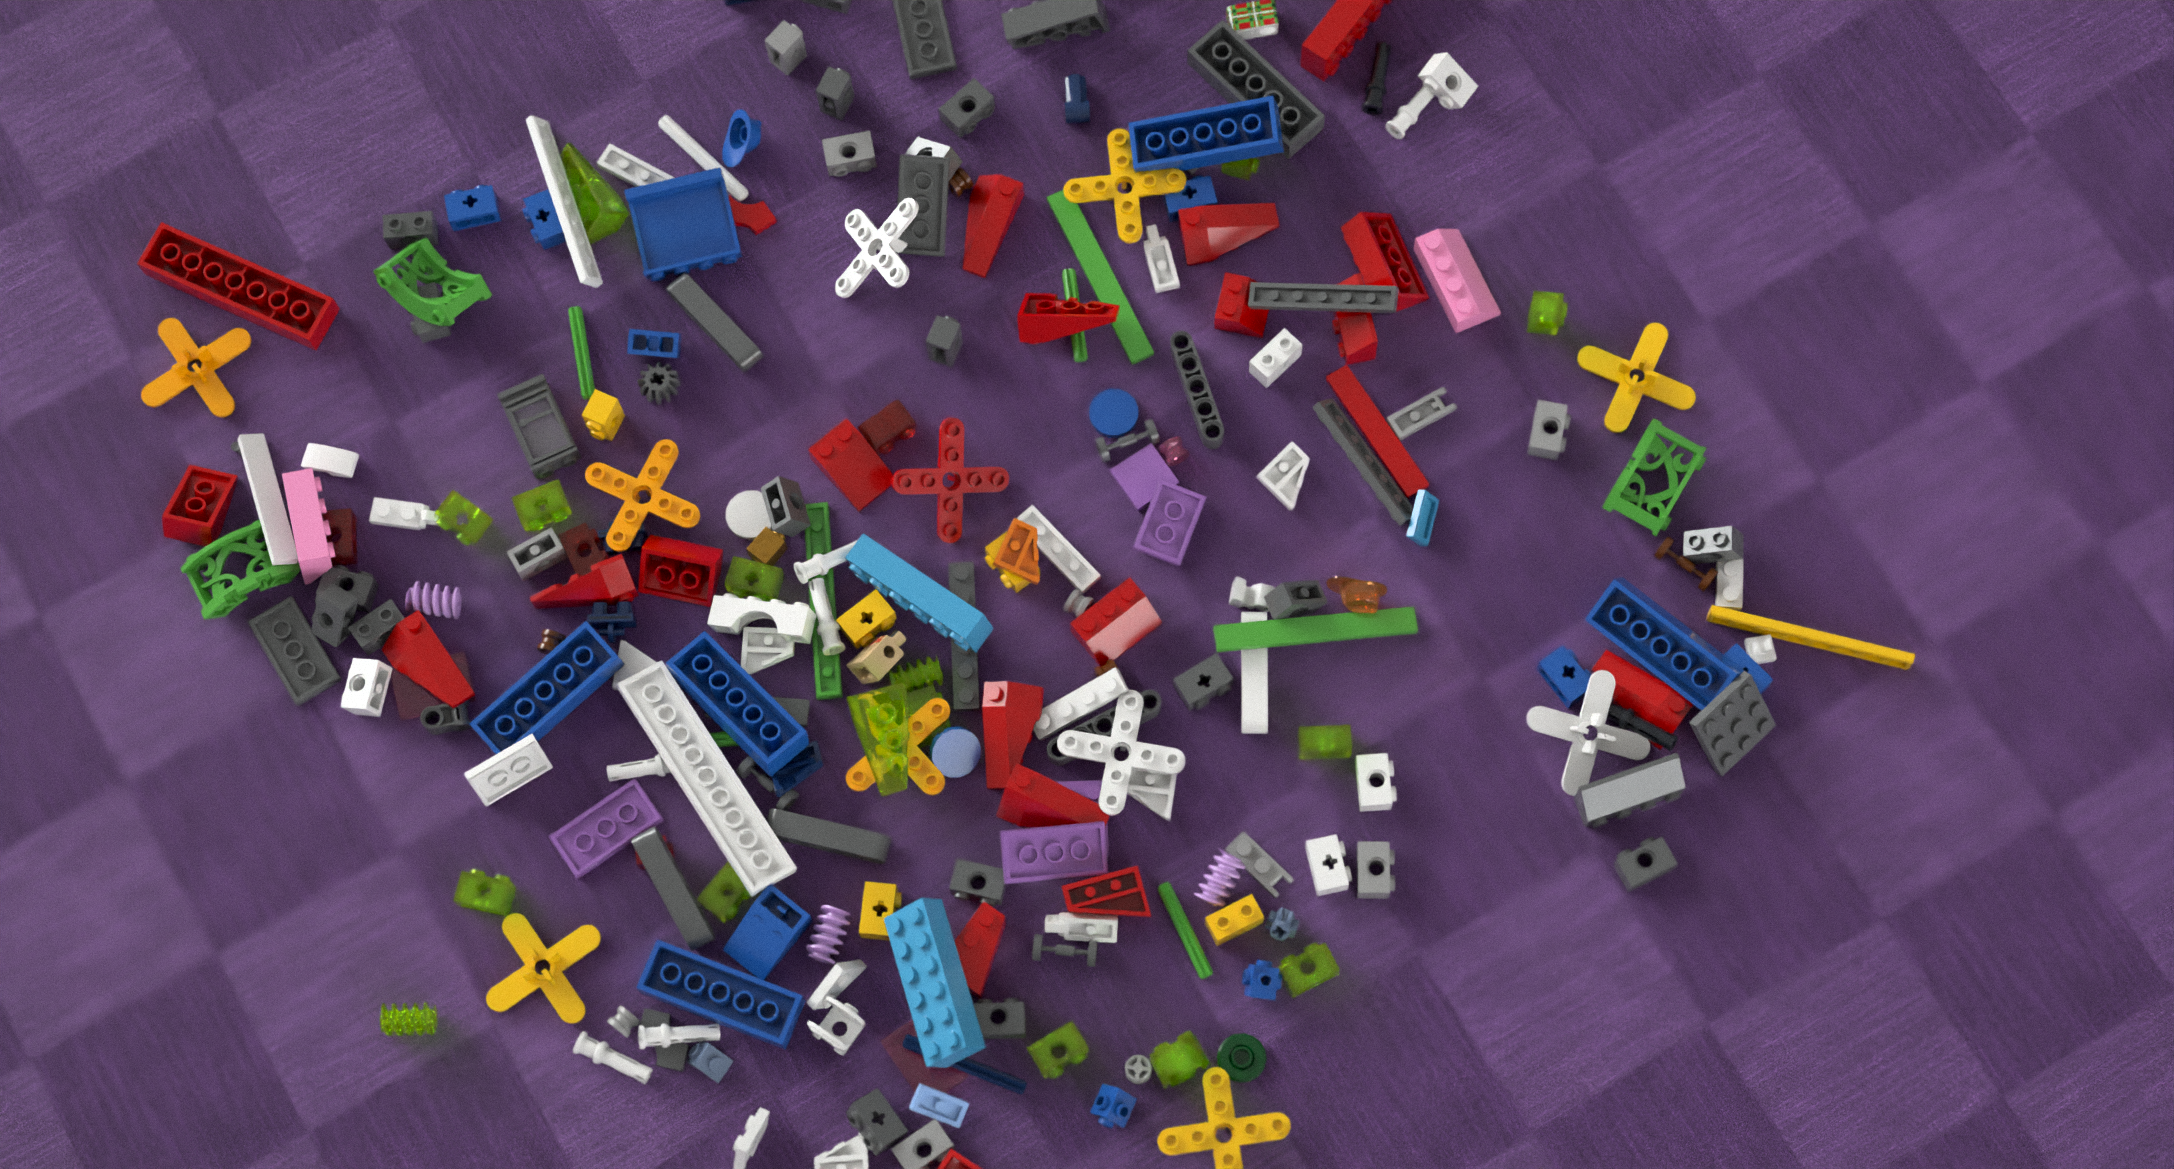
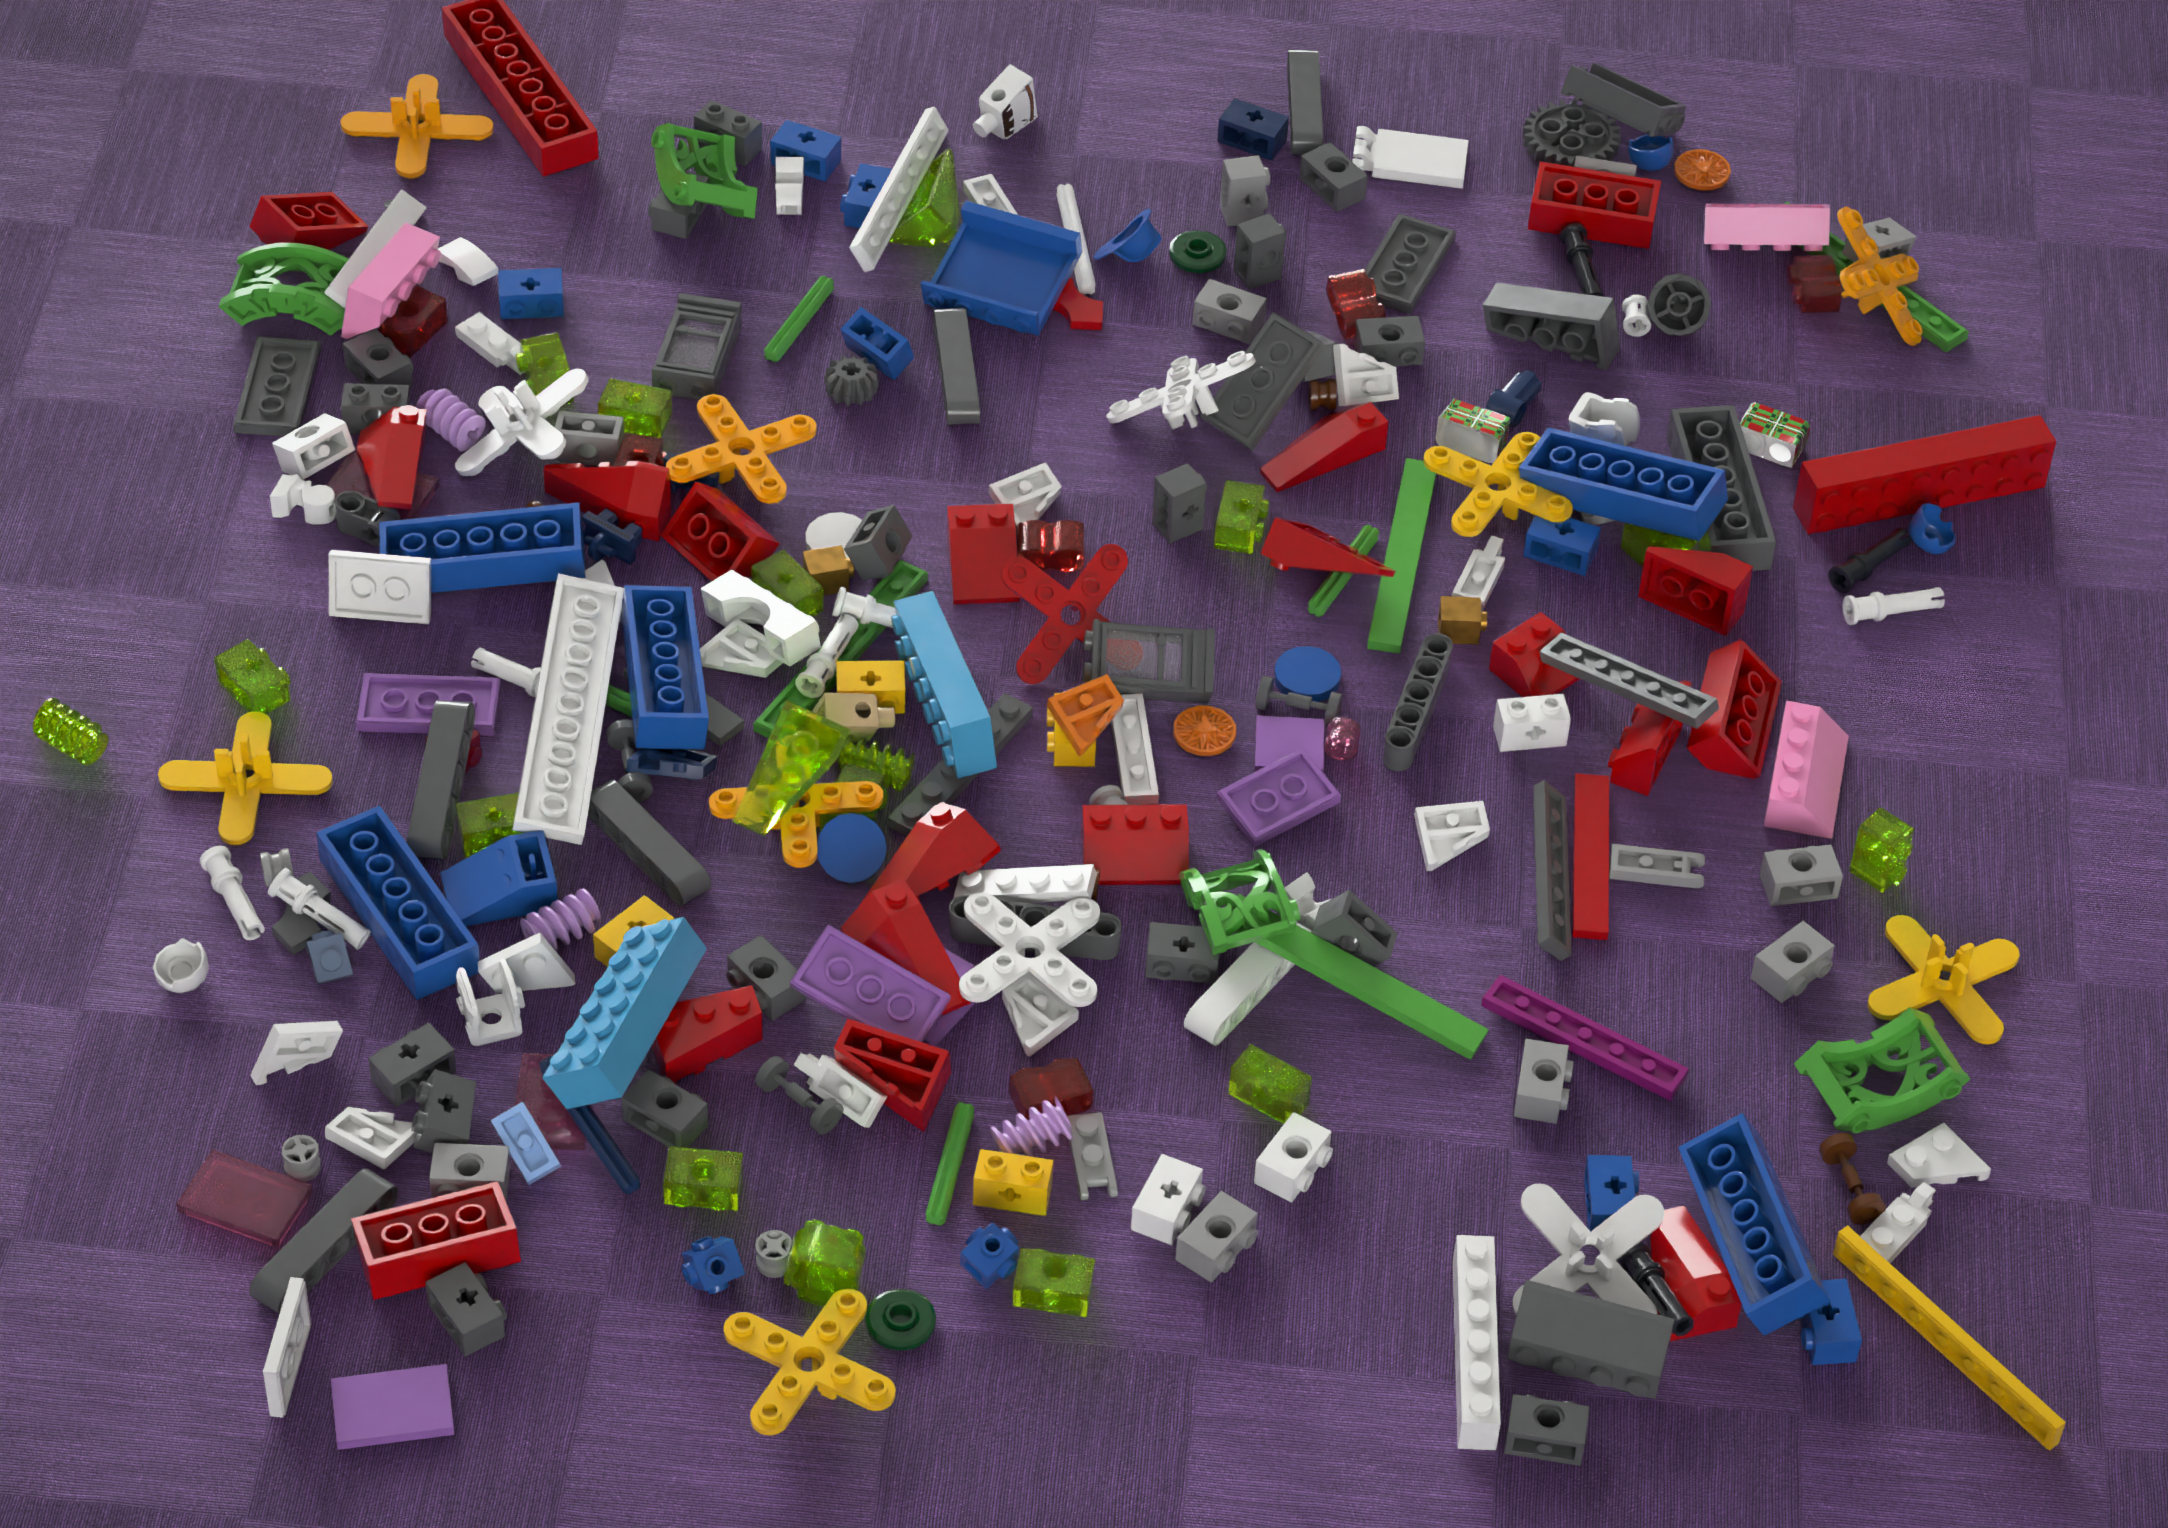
camera: 30 degrees right, 25 degrees down
dark grey brick [311,584,358,647] -> none
yellow brick [582,389,625,442] -> none
red wedge [1178,203,1279,266] -> none
sand blue gear [1265,907,1300,941] -> none
clear orange piece [1326,576,1388,614] -> none
dark azure tile [1406,490,1439,546] -> none
white brick [1418,53,1478,109] -> none
brick [1683,526,1744,564] -> none
dark grey plate [1689,671,1776,776] -> none
white tile [1744,634,1777,664] -> none
none -> white hair [153,938,209,993]
none -> white leg [270,474,336,525]
none -> dark grey brick [368,1023,456,1108]
none -> white piece [455,369,588,476]
none -> blue brick [498,268,564,319]
none -> white leg [775,157,804,215]
none -> white torso [973,64,1038,139]
none -> white wing [988,463,1062,539]
none -> clear red brick [1009,1058,1094,1120]
none -> dark grey door [1082,619,1215,704]
none -> dark green wheel [1169,230,1227,273]
none -> orange wheel [1173,705,1236,756]
none -> bright green fence [1179,849,1300,955]
none -> clear neon green brick [1214,480,1270,554]
none -> clear red brick [1326,269,1386,339]
none -> white wing [1333,344,1399,406]
none -> piece [1436,399,1510,463]
none -> pearl gold brick [1438,596,1487,645]
none -> white brick [1453,1235,1501,1450]
none -> magenta plate [1481,975,1689,1101]
none -> light grey brick [1514,1039,1574,1124]
none -> white piece [1569,393,1640,446]
none -> red slope [1638,546,1753,636]
none -> light grey brick [1759,844,1843,906]
none -> white wing [1887,1123,1991,1188]
none -> blue hair [1908,503,1956,555]

